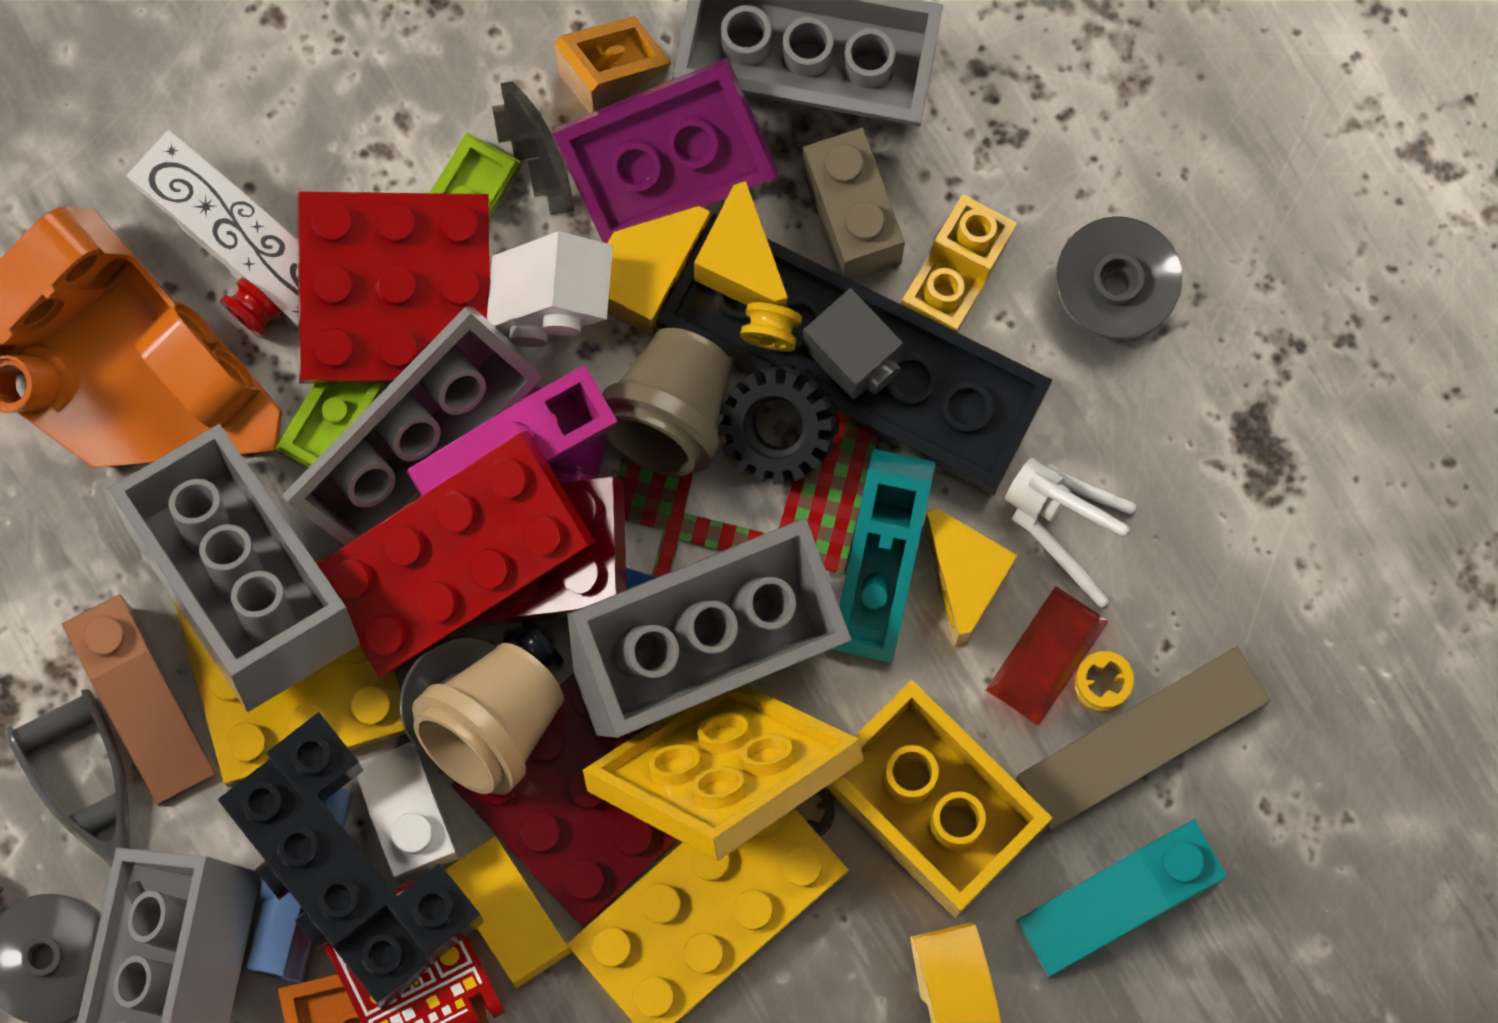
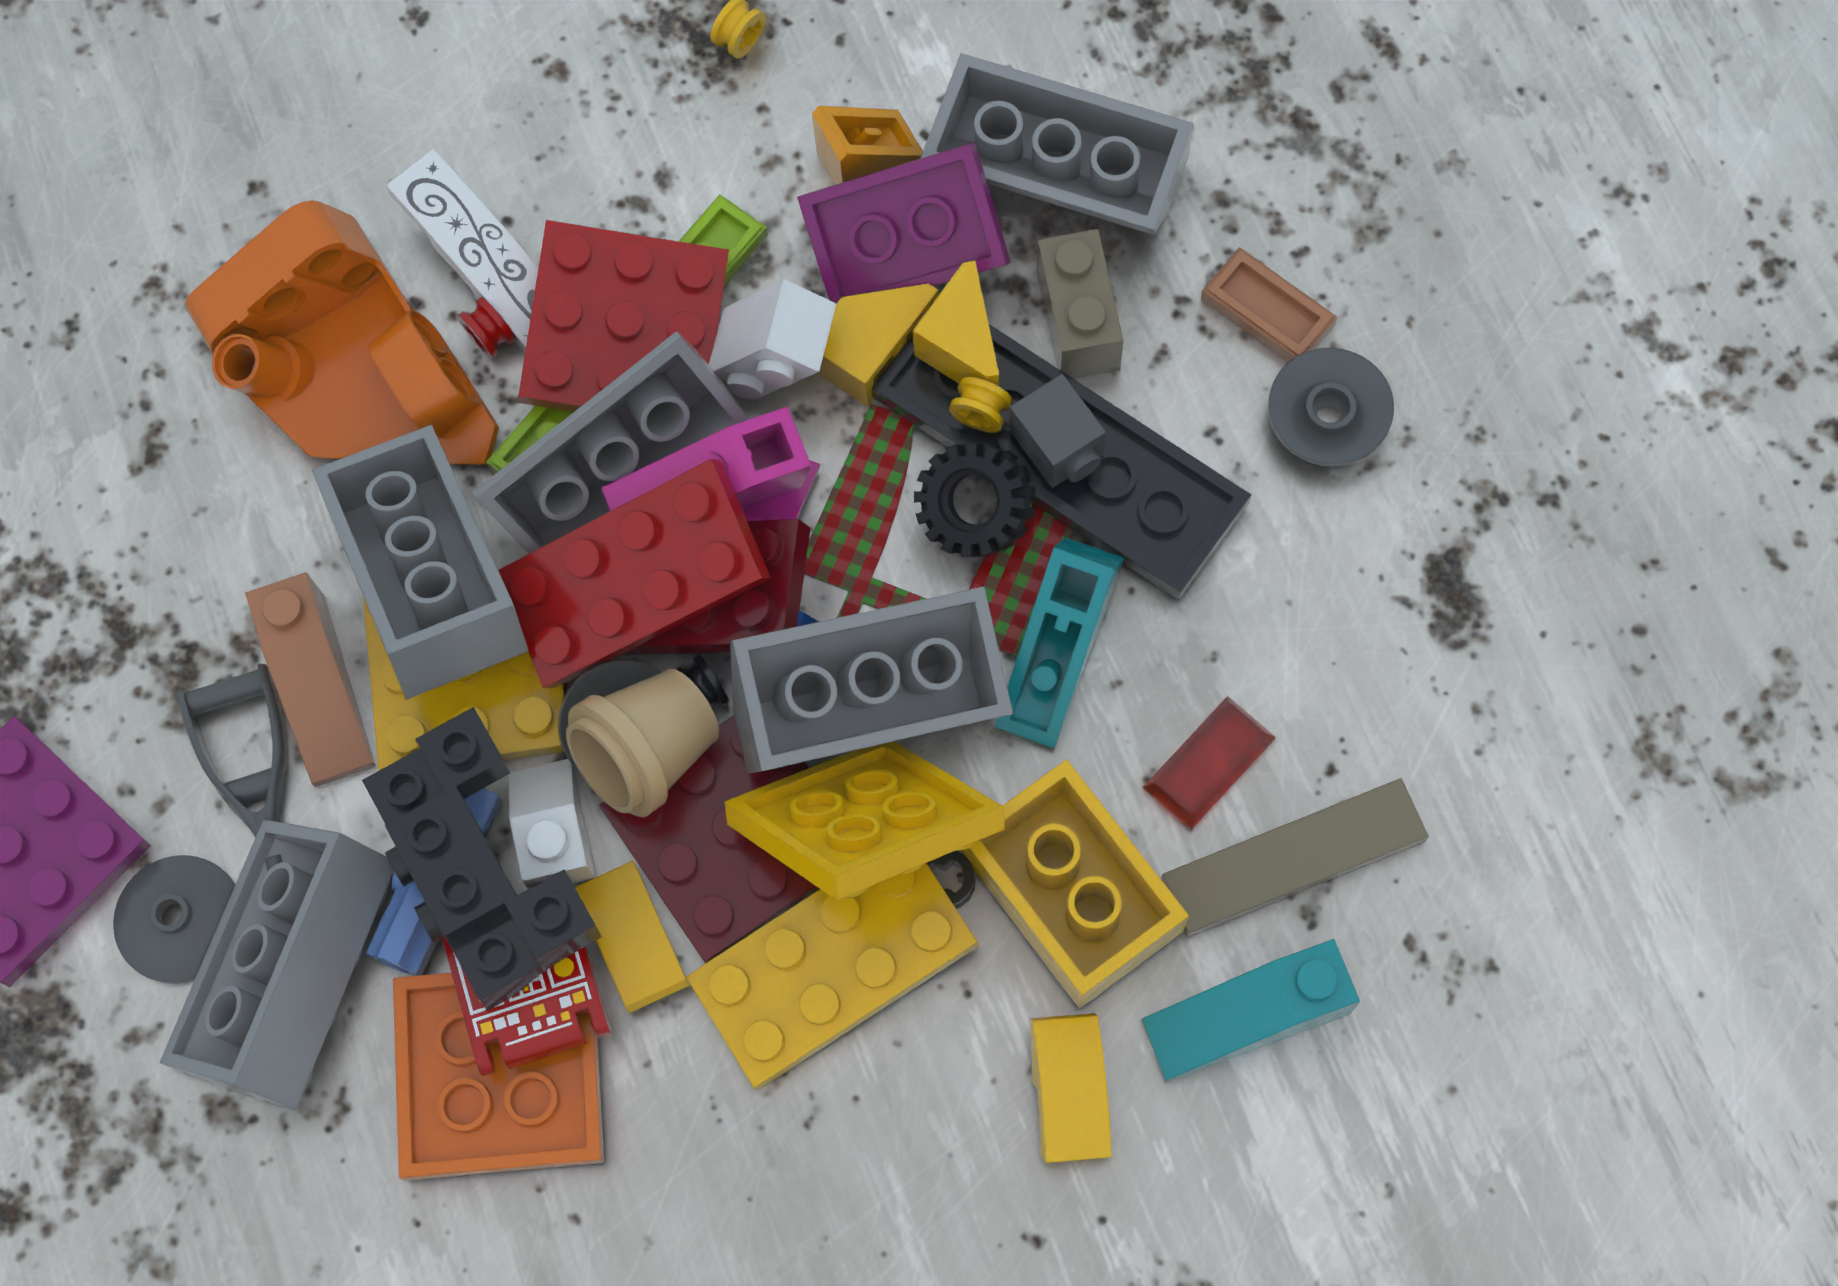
camera: 15 degrees right, 5 degrees down
clear smoke slope [492,81,574,215] -> none
dark tan piece [602,328,733,476] -> none
yellow slope [901,194,1017,333] -> none
yellow slope [923,509,1018,646] -> none
white plant [1004,458,1137,608] -> none
yellow bush [1074,651,1134,712] -> none
none -> nougat tile [1201,247,1337,362]

